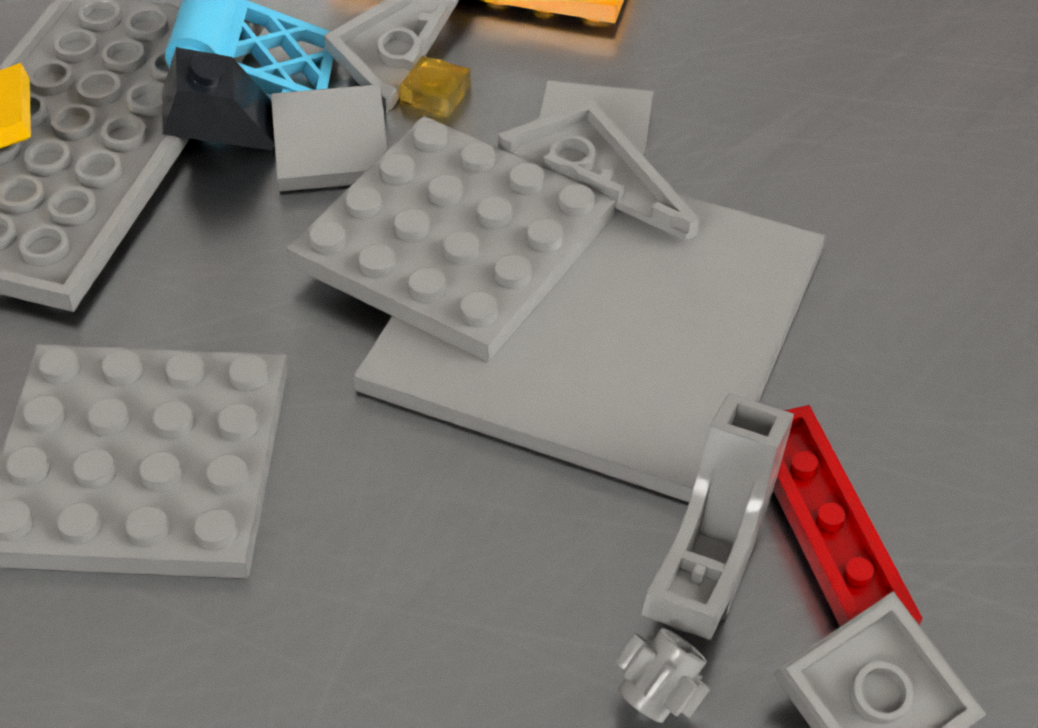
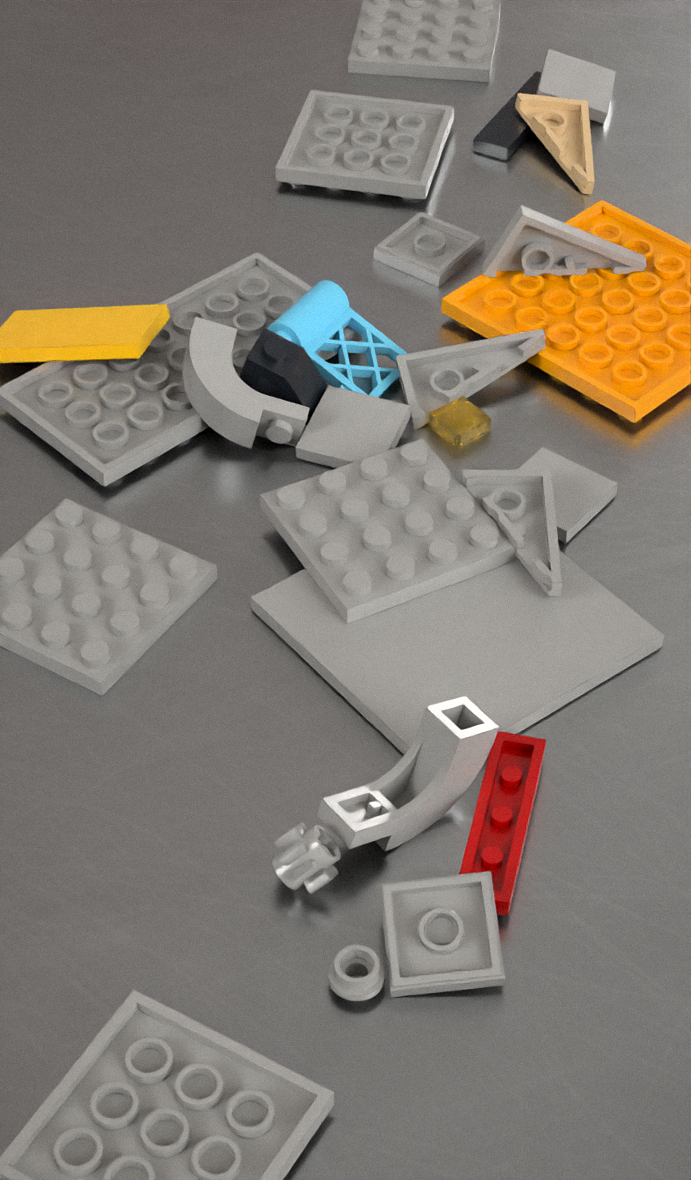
camera: 30 degrees right, 5 degrees down
none -> light grey arch [182,316,310,449]

